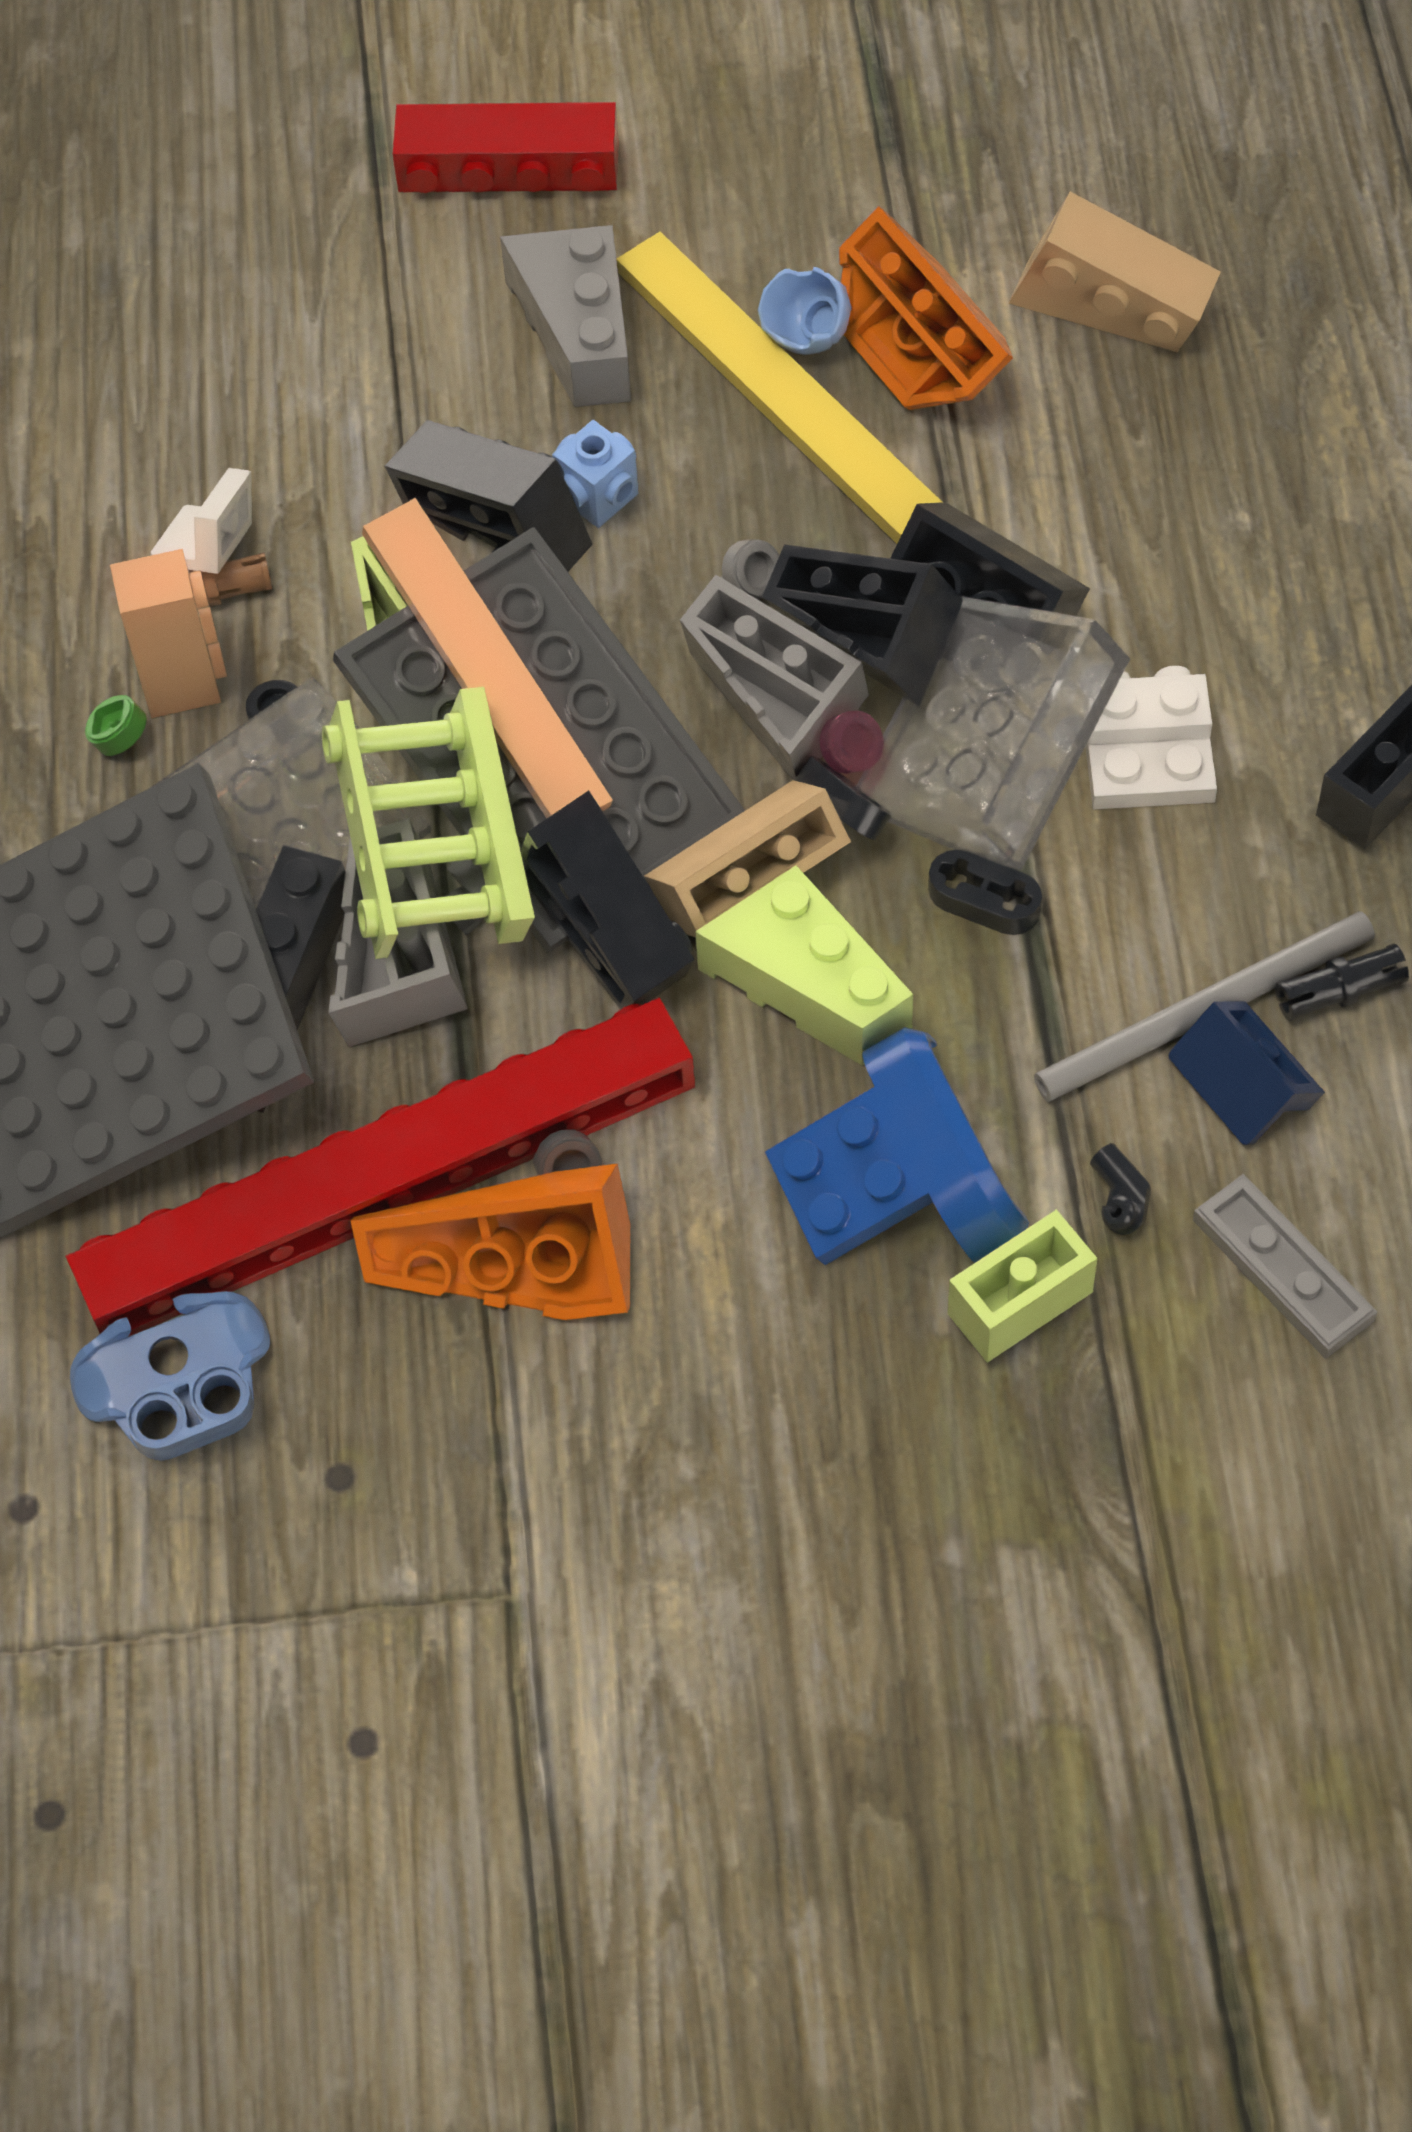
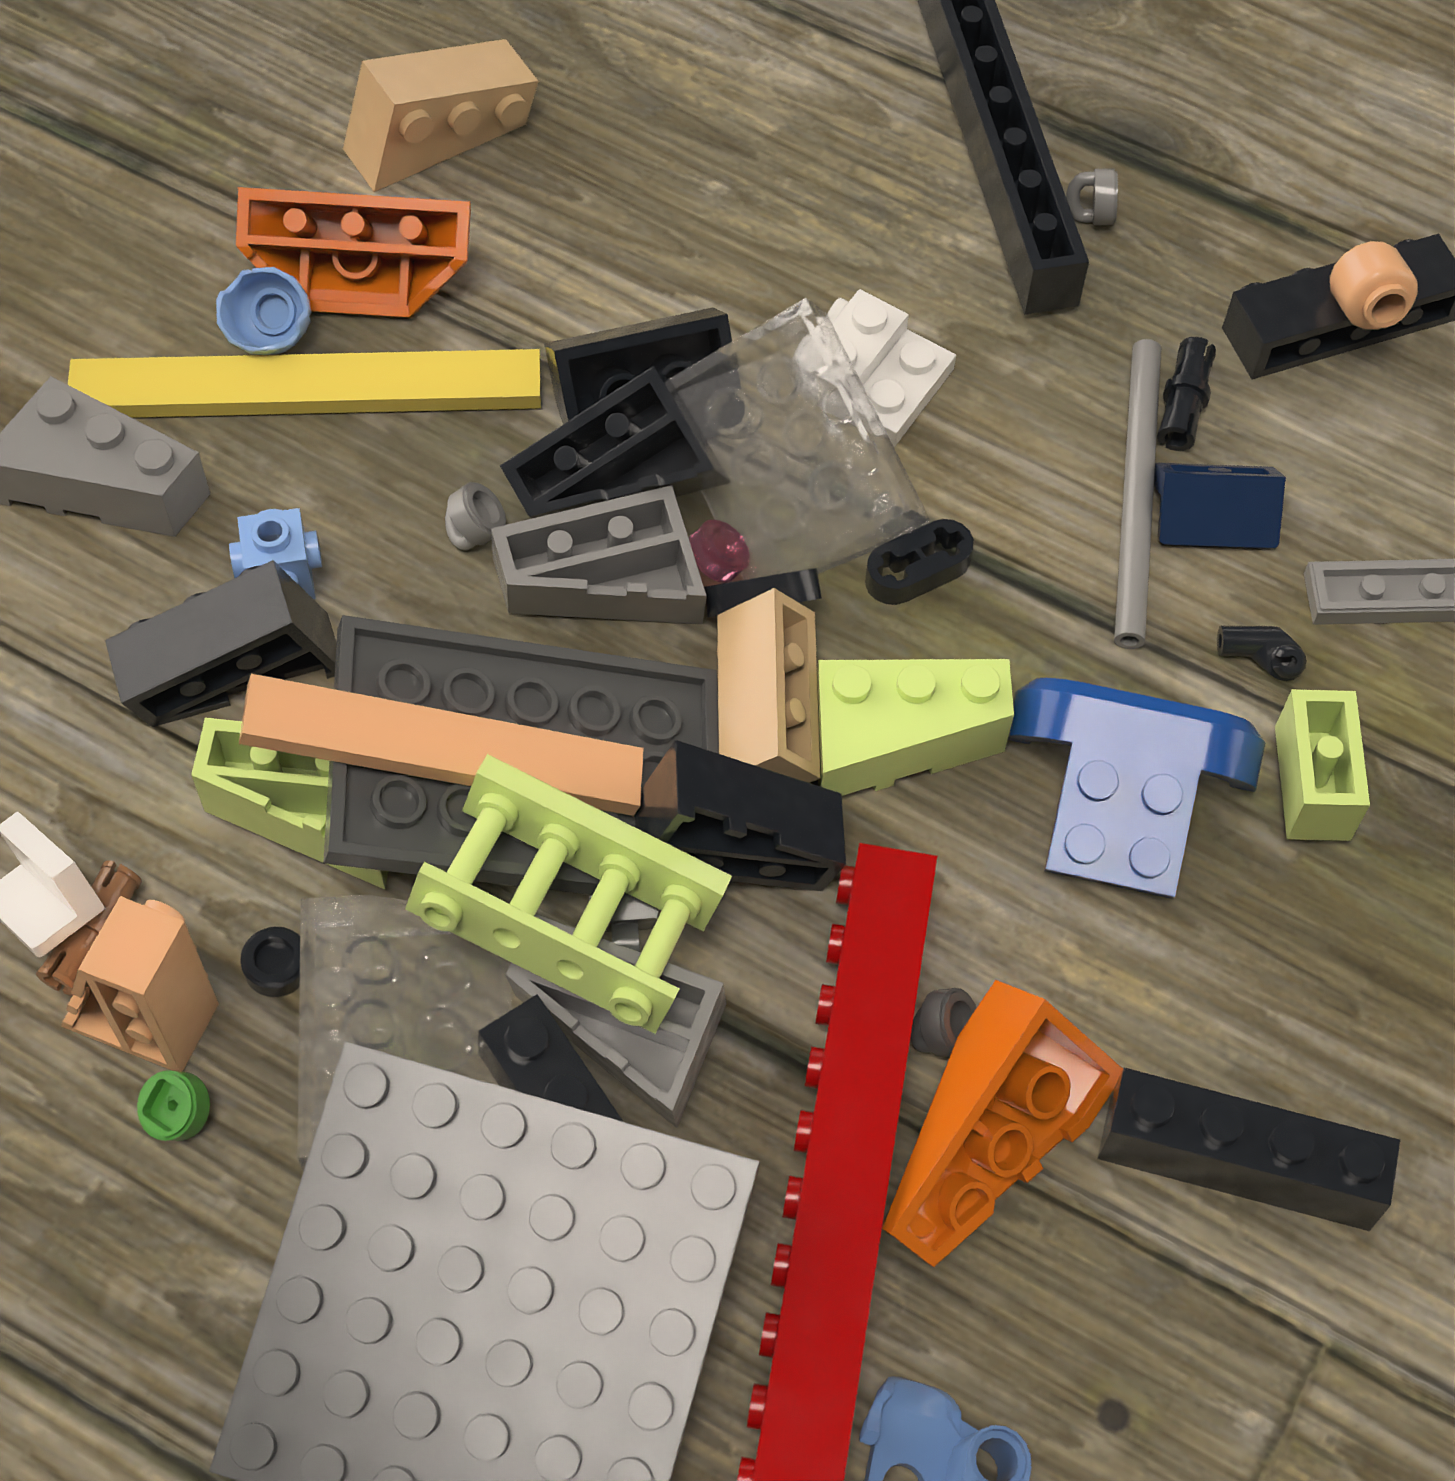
camera: 60 degrees left, 0 degrees up
none -> black brick [1097,1067,1401,1231]

